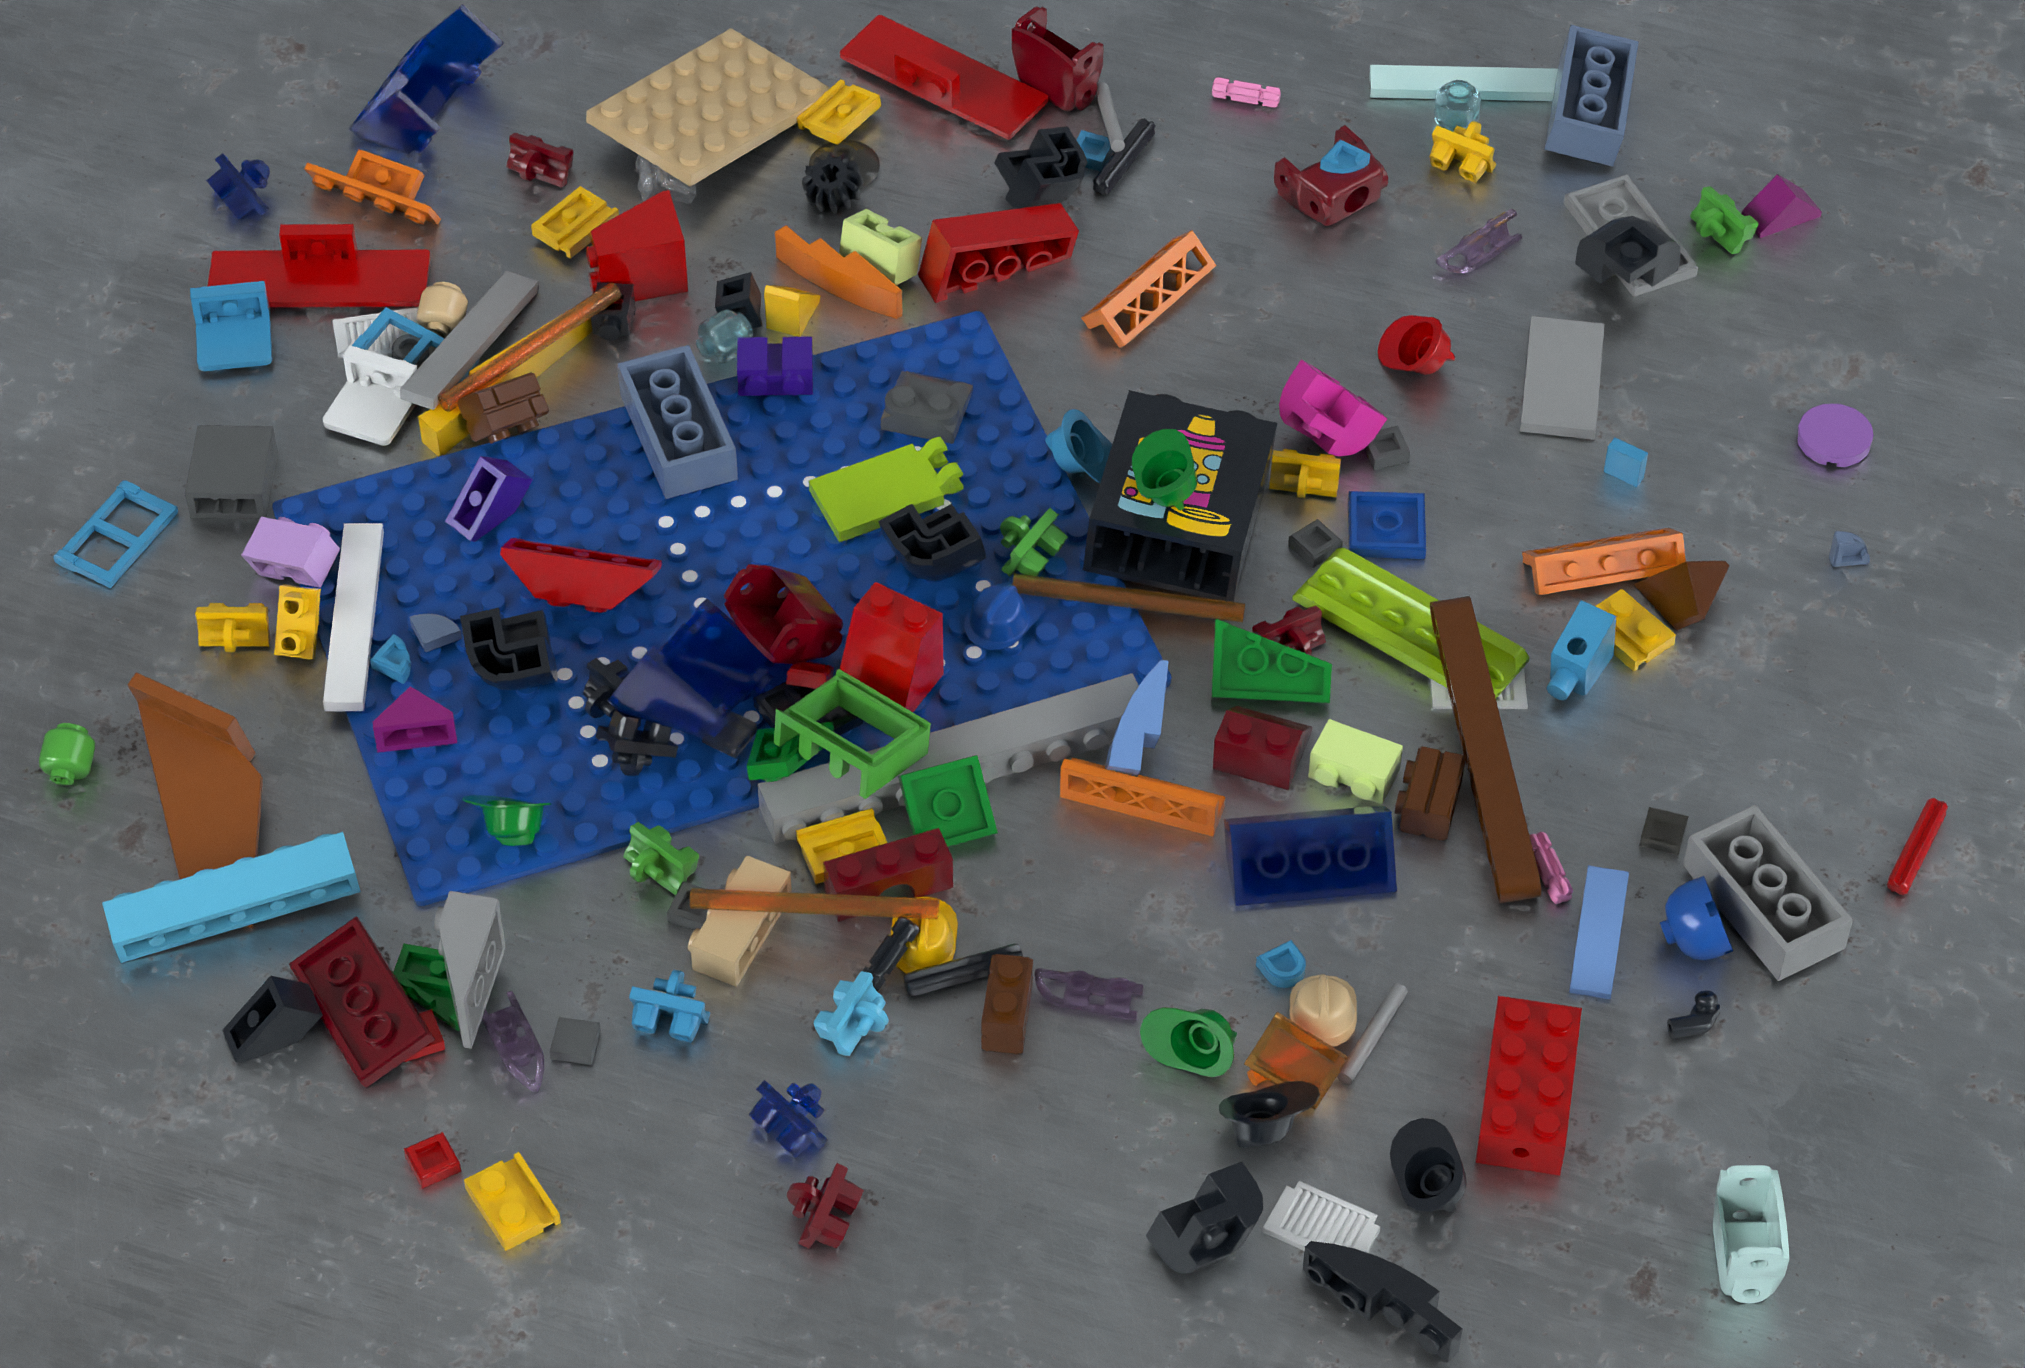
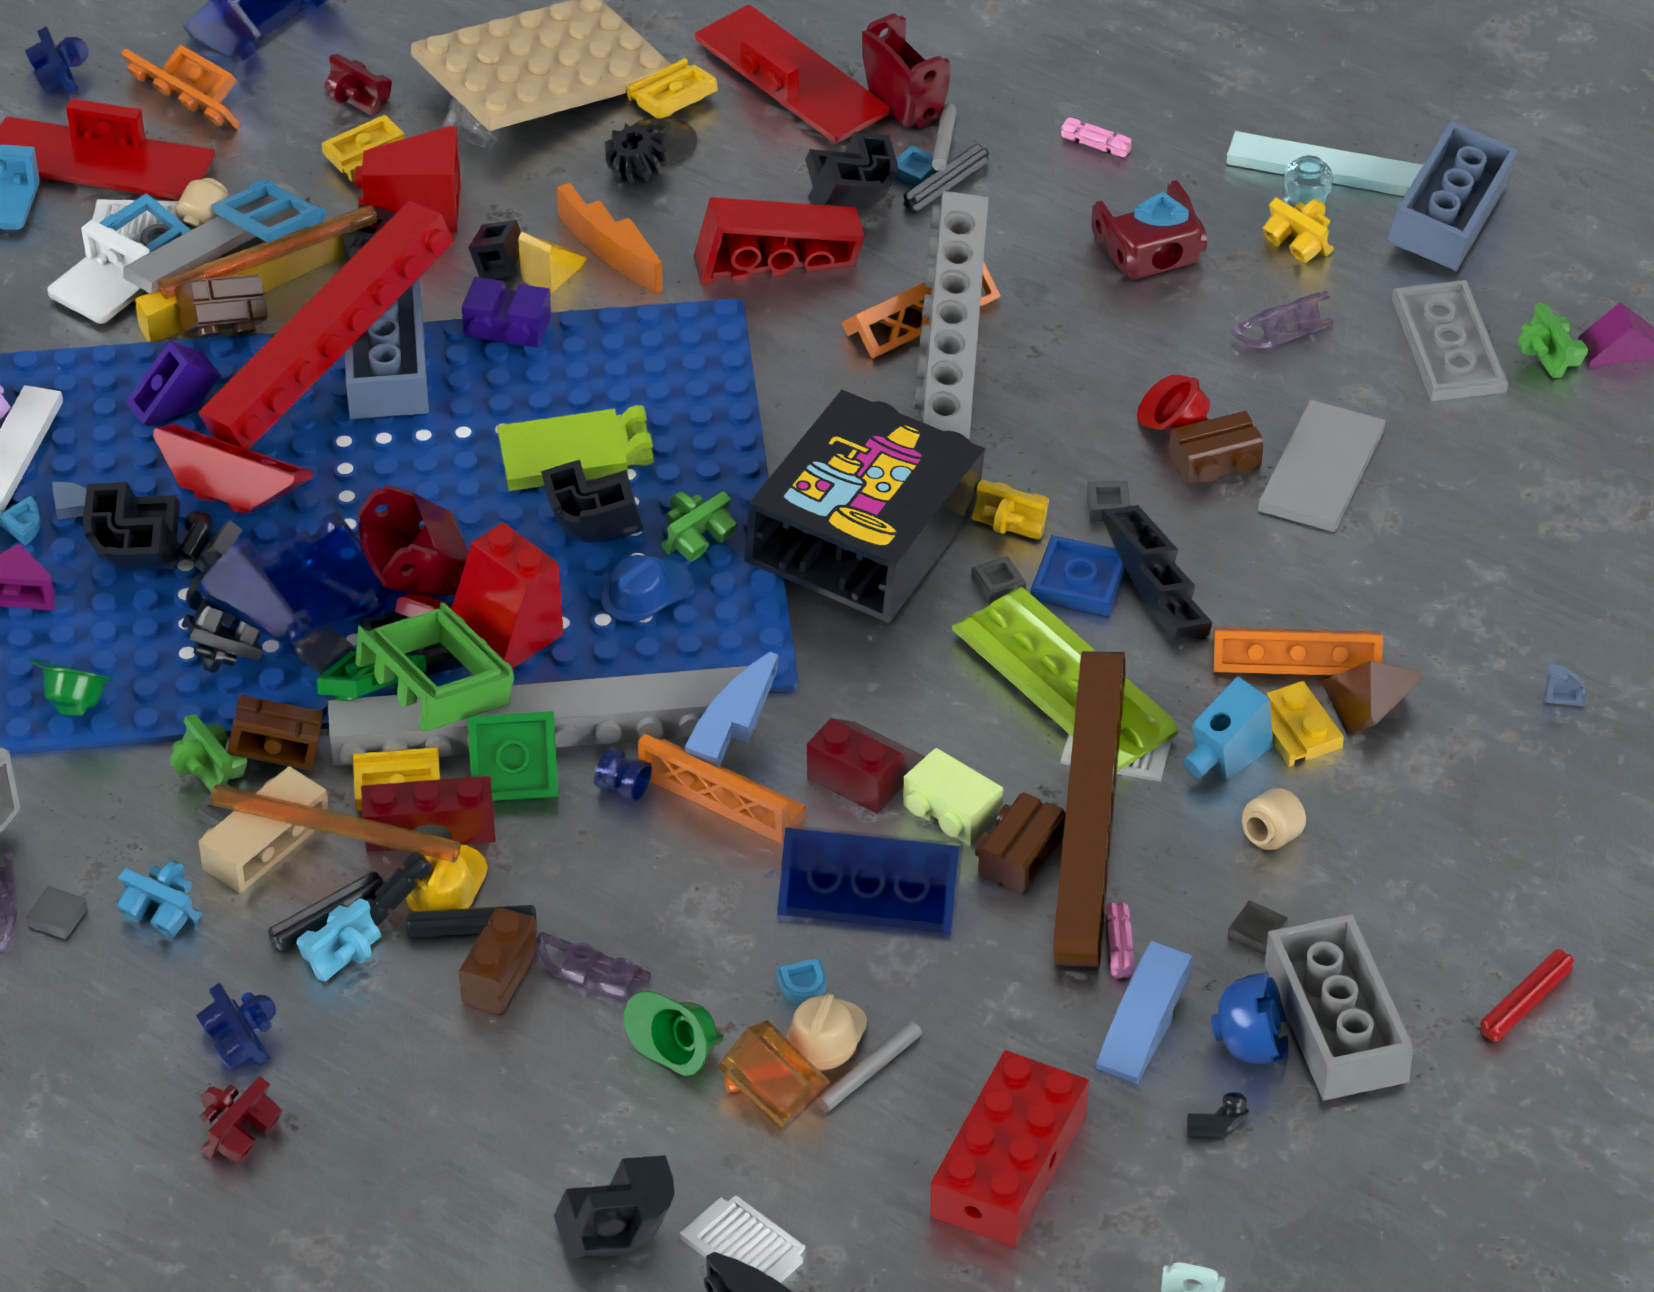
camera: 15 degrees right, 5 degrees down
clear light blue head [696,309,753,364] -> none
yellowish green brick [839,209,922,285] -> none
dark grey slope [881,371,973,444] -> none
clear orange piece [1012,573,1245,623] -> none
dark azure piece [1045,409,1112,484] -> none
green piece [1132,429,1197,511] -> none
green wing [1211,619,1332,703] -> none
black piece [1219,1081,1320,1148] -> none
dark red hips [1252,605,1326,656] -> none
dark pink brick [1279,359,1388,457] -> none
black piece [1390,1118,1467,1213] -> none
black brick [1575,216,1681,287] -> none
dark azure tile [1604,438,1648,487] -> none
medium lavender tile [1797,404,1874,467] -> none
none -> black arm [178,511,213,562]
none -> dark grey tile [194,520,242,572]
none -> red brick [198,201,455,449]
none -> dark azure window [212,179,327,243]
none -> reddish brown brick [227,694,323,771]
none -> black axle [268,872,384,951]
none -> clear blue wheel [594,748,653,802]
none -> light grey brick [914,191,989,440]
none -> black slope [1102,505,1213,641]
none -> reddish brown brick [1169,411,1264,485]
none -> tan head [1242,788,1306,850]

